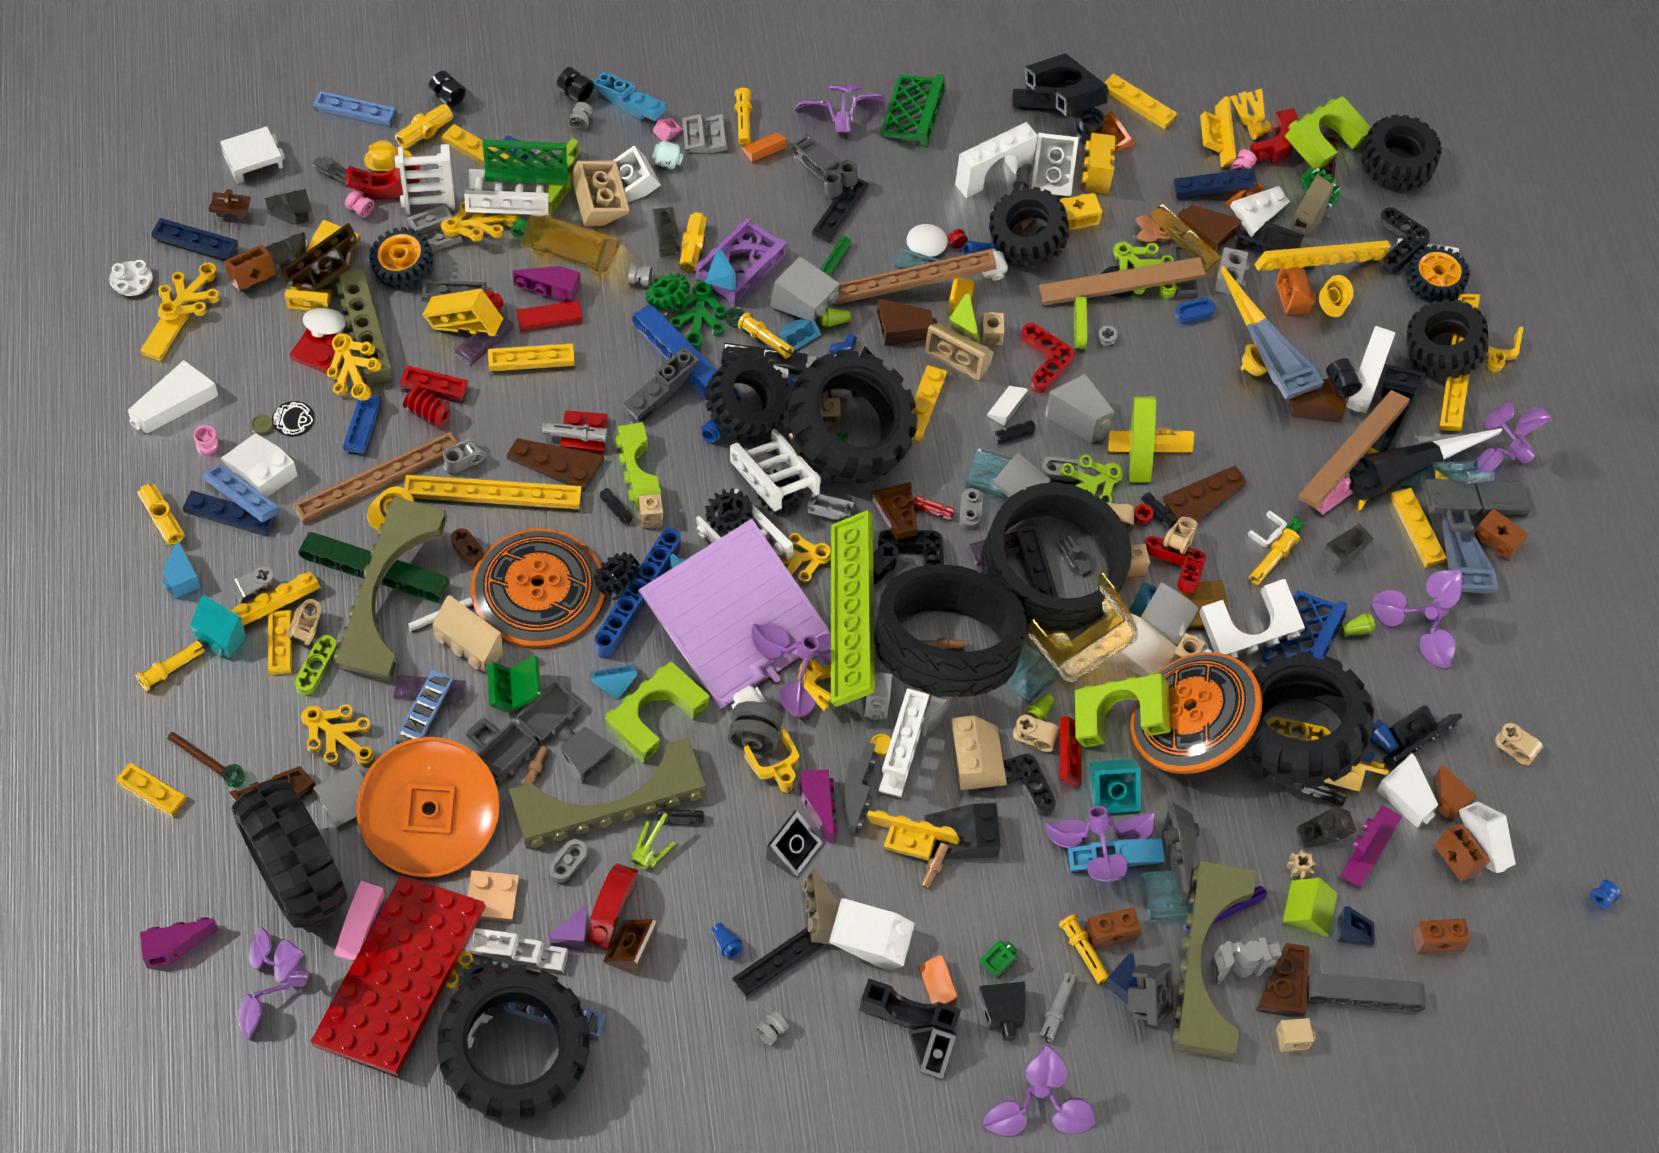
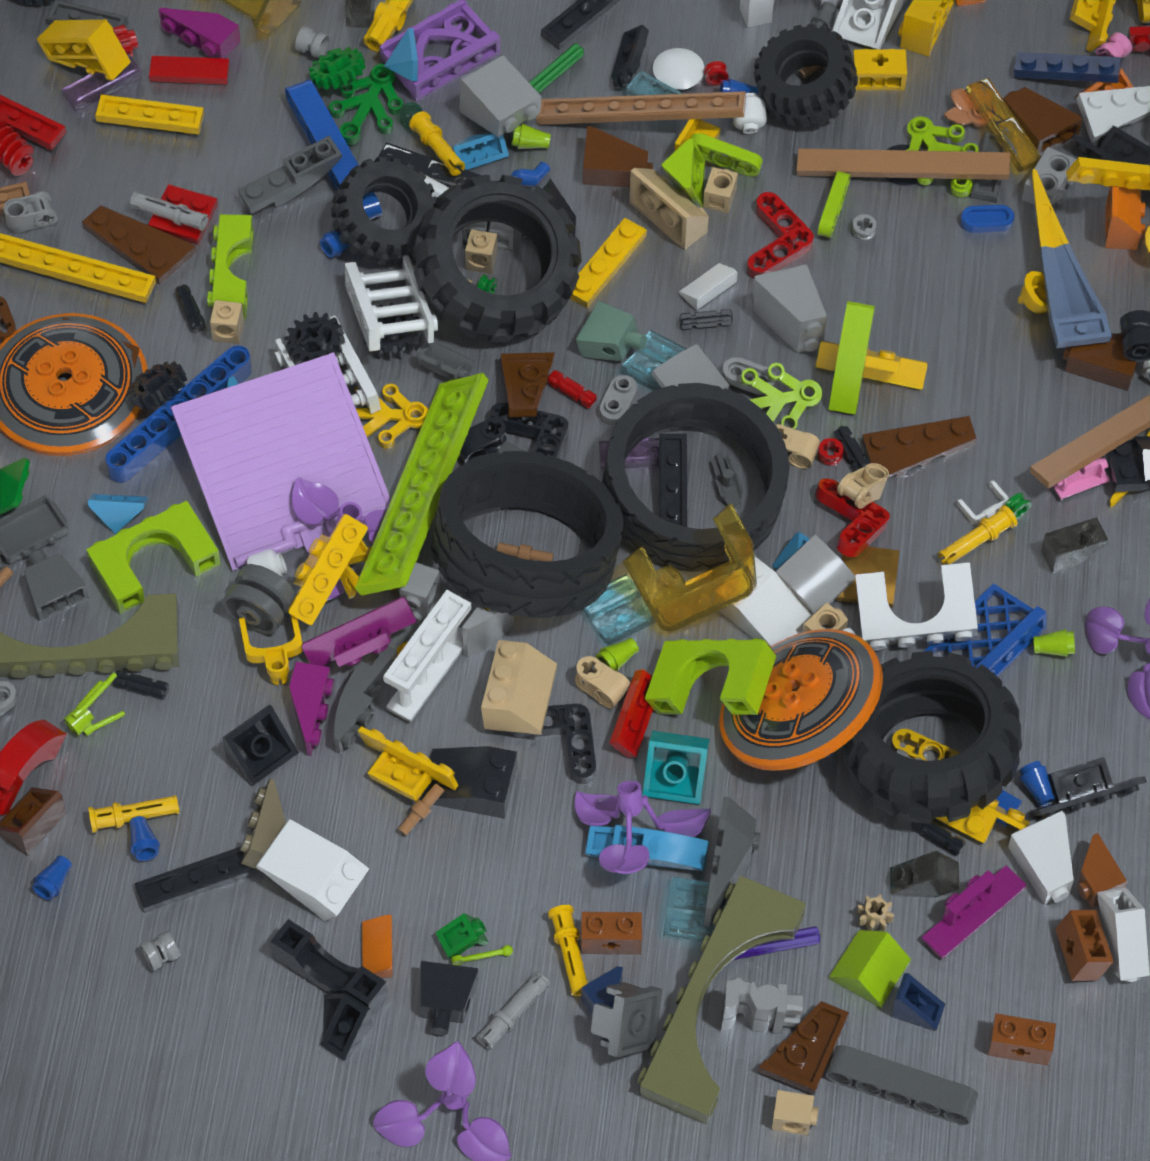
camera: 20 degrees right, 0 degrees up
tan brick [1126,544,1150,578] -> none
none -> blue cone [32,855,72,900]
none -> yellow pin [88,795,179,833]
none -> yellow bracket [287,514,368,625]
none -> magenta bracket [302,596,417,667]
none -> lime hinge [451,945,513,966]
none -> sand green torso [576,301,647,361]
none -> black hinge [611,25,649,88]
none -> lime beam [690,133,763,177]

